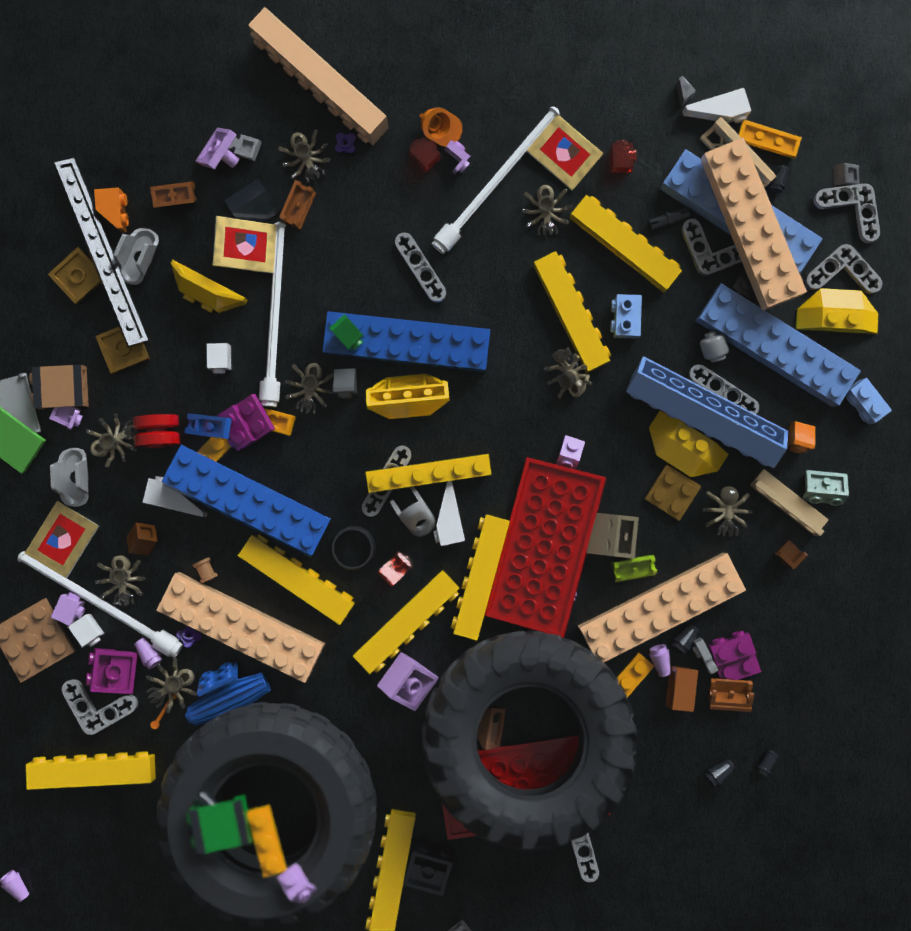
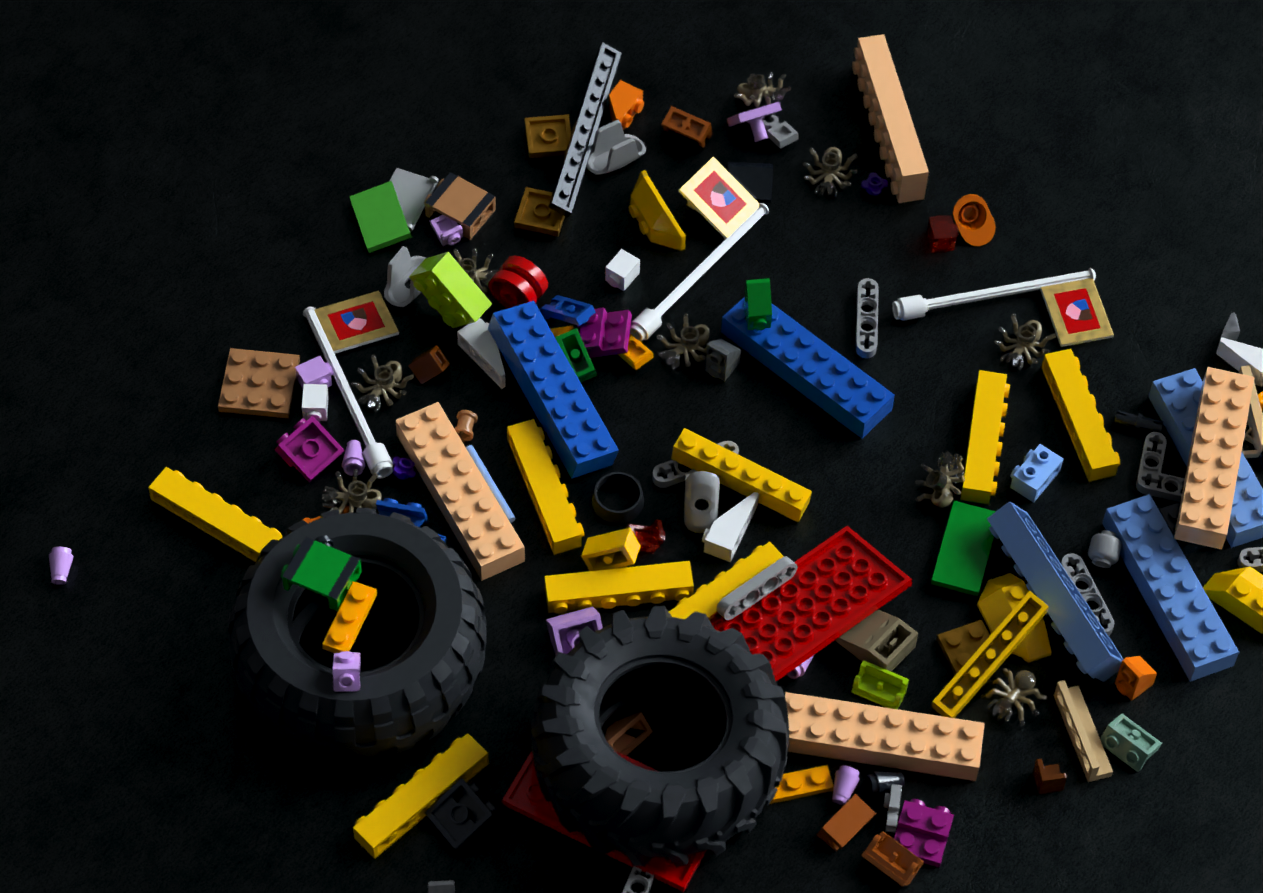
camera: 30 degrees right, 30 degrees down
light grey beam [62,679,138,735] -> none
dark orange hinge [279,180,316,230] -> none
yellow wedge [366,374,449,419] -> none
lavender bracket [444,140,470,174] -> none
lavender bracket [556,435,585,470] -> none
clear red brick [610,140,637,173] -> none
light blue brick [846,378,892,424] -> none
none -> lime brick [409,252,492,328]
none -> light blue bar [466,445,516,523]
none -> green slope [555,328,597,383]
none -> yellow brick [581,528,640,571]
none -> light grey beam [716,557,797,620]
none -> animal [734,72,791,107]
none -> green tile [931,501,996,597]
none -> yellow brick [932,591,1049,718]

